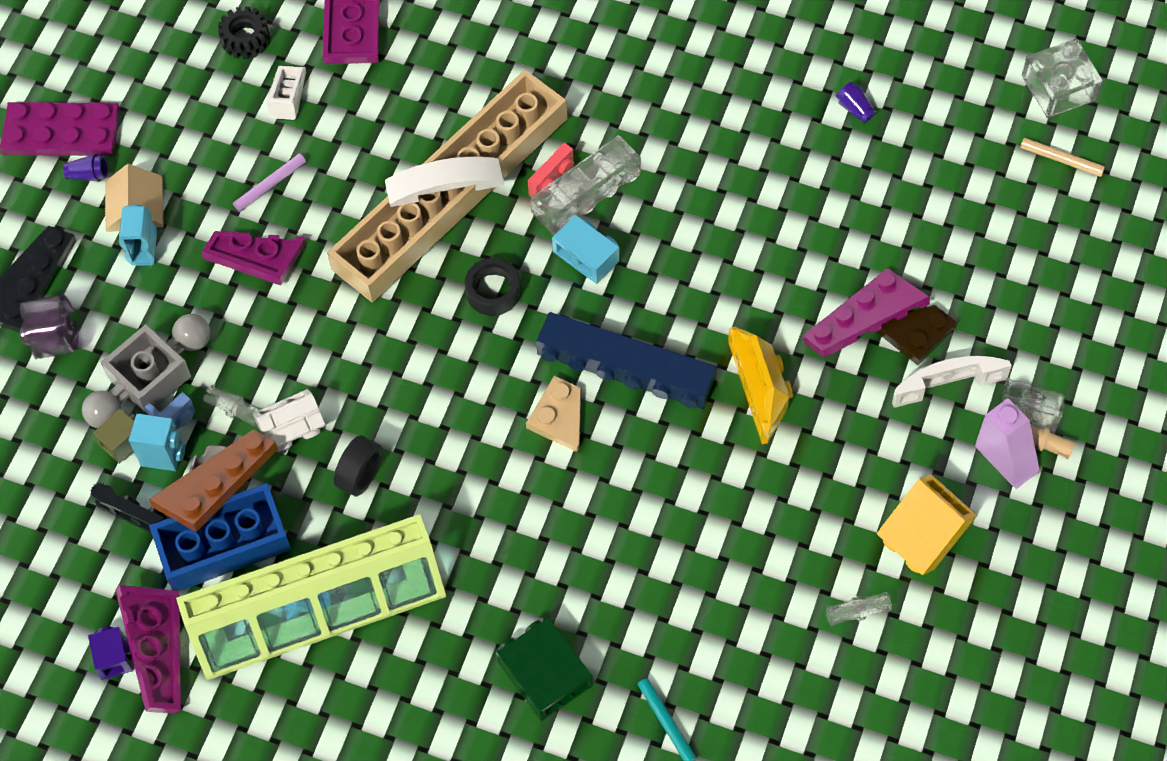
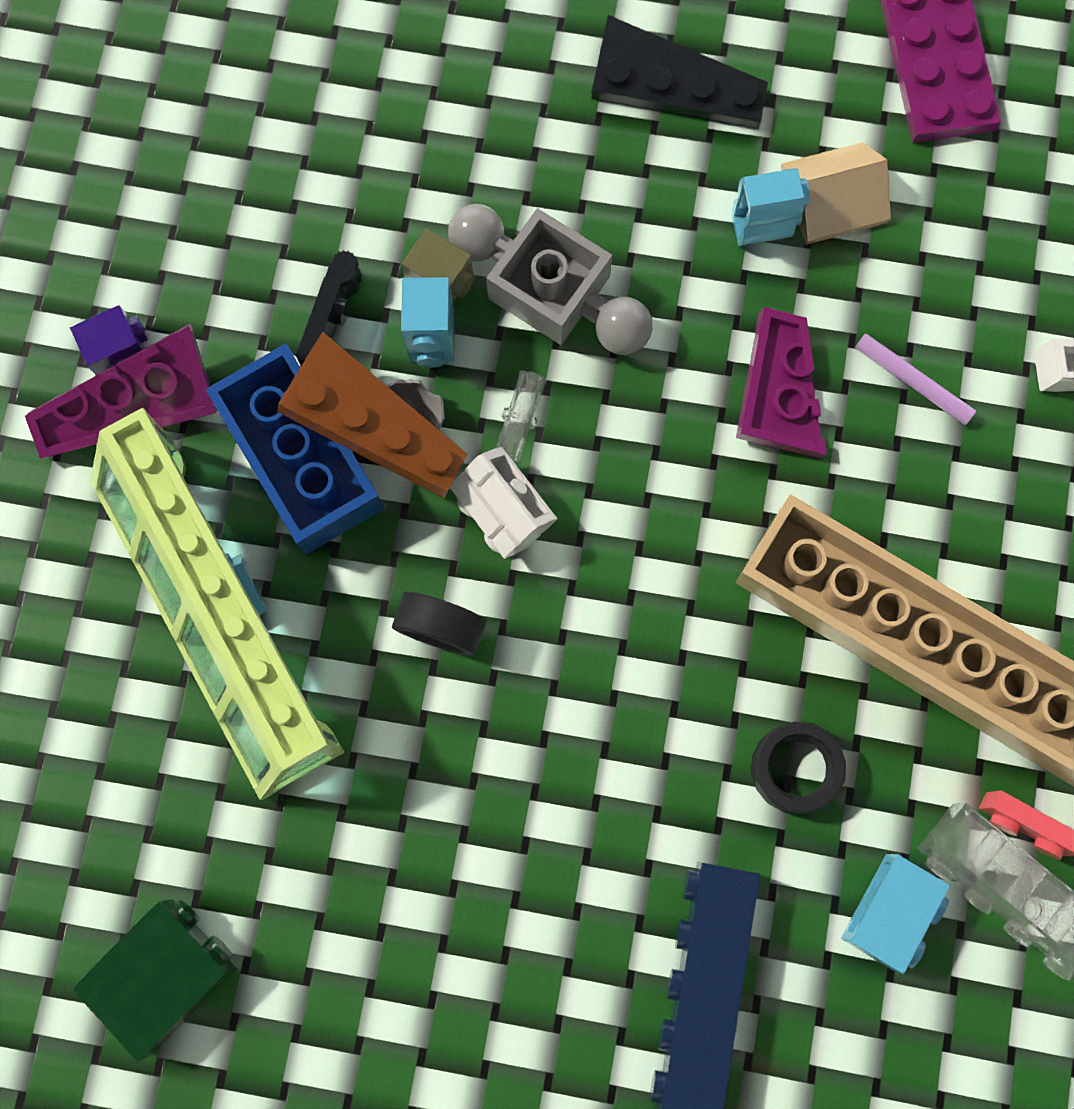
camera: 80 degrees right, 15 degrees up
clear purple brick [20,295,79,359] -> none
dark purple cone [63,154,108,182] -> none
medium blue bracket [144,392,196,430] -> none
white slope [385,157,504,207] -> none
tan wing [526,376,581,452] -> none

